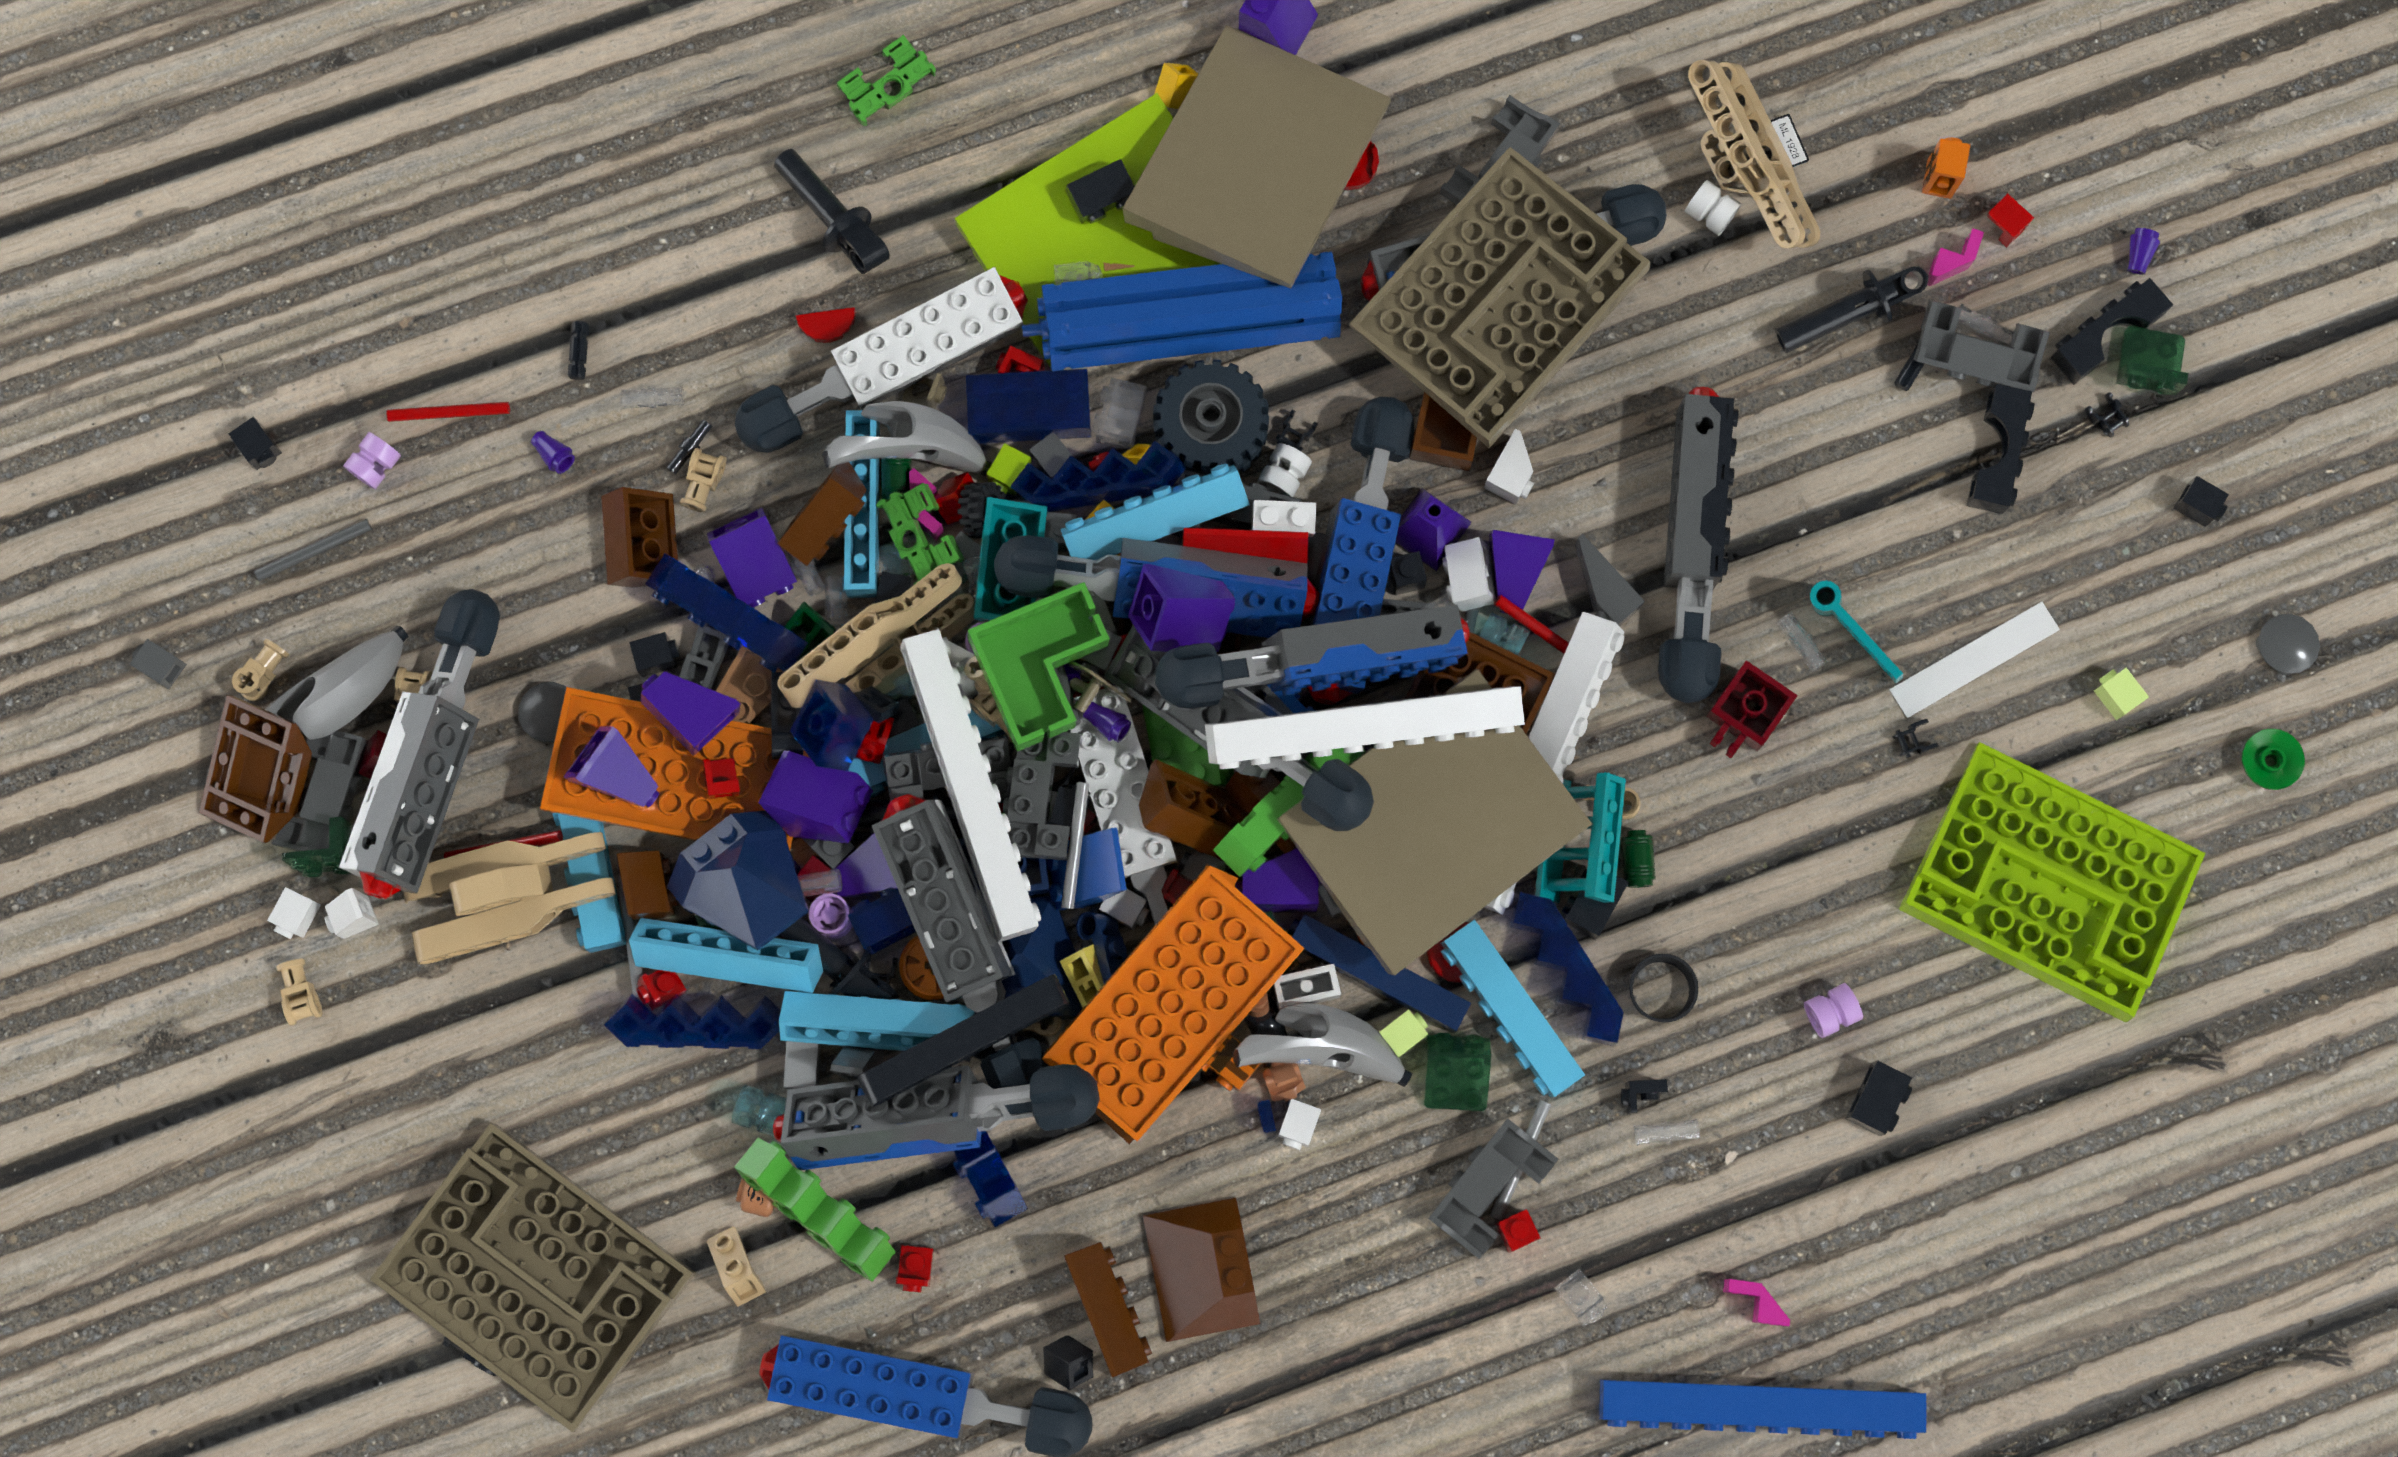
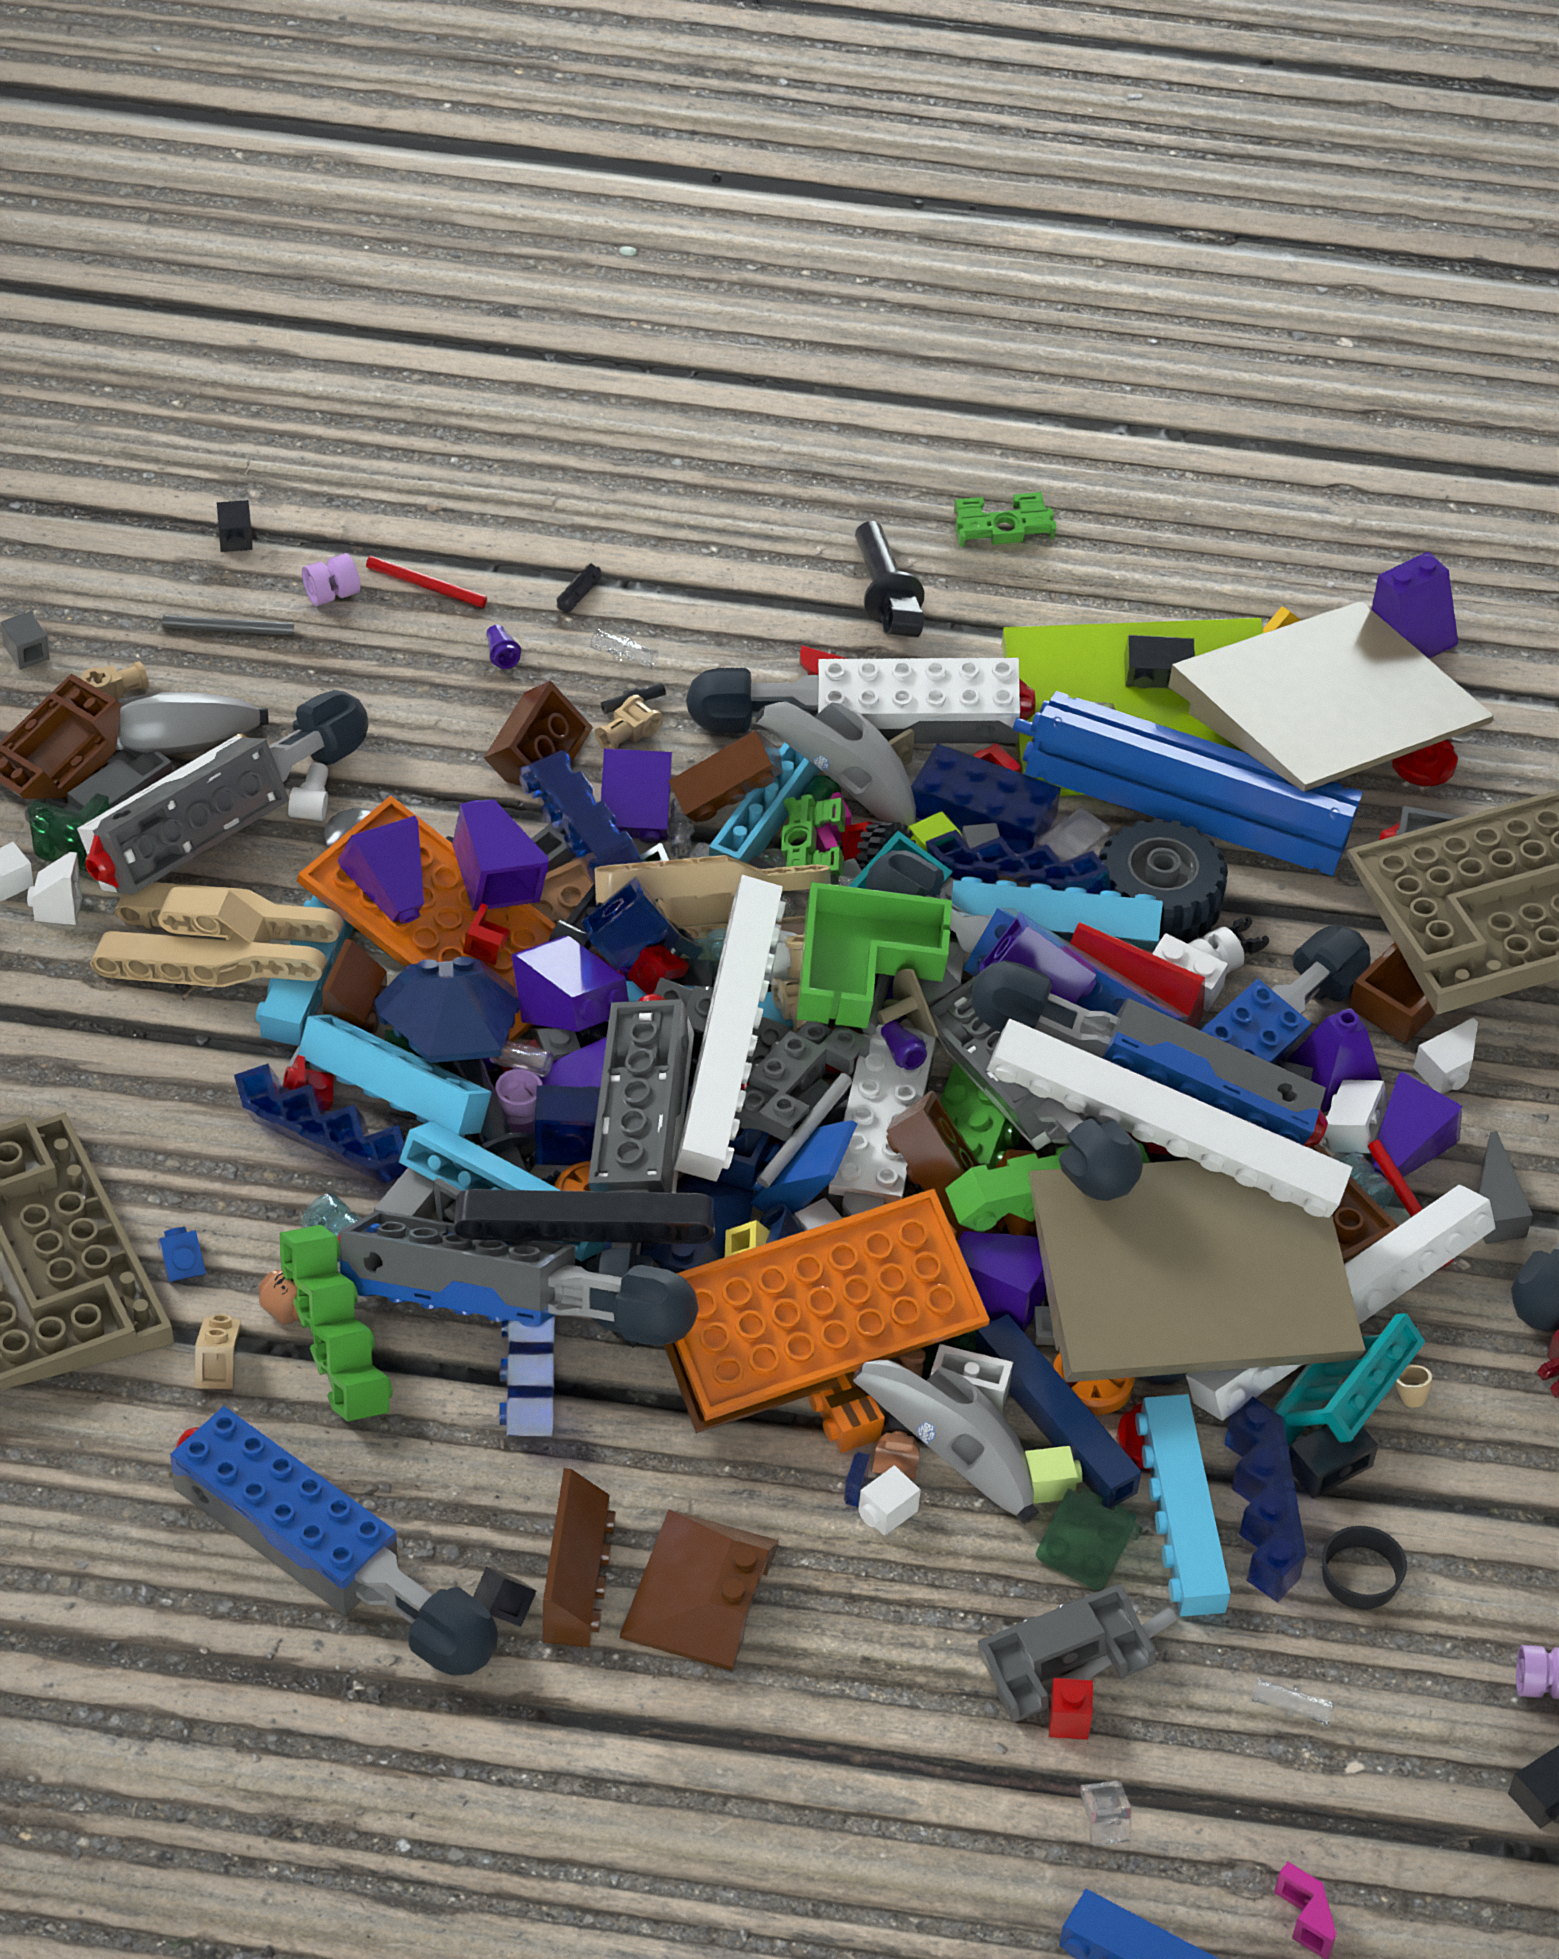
camera: 25 degrees right, 30 degrees down
red bracket [896,1245,934,1293] -> none
black bracket [1620,1079,1668,1115] -> none
dark green head [1621,830,1656,888] -> none
none -> blue bracket [157,1226,206,1283]
none -> white pin [288,763,329,822]

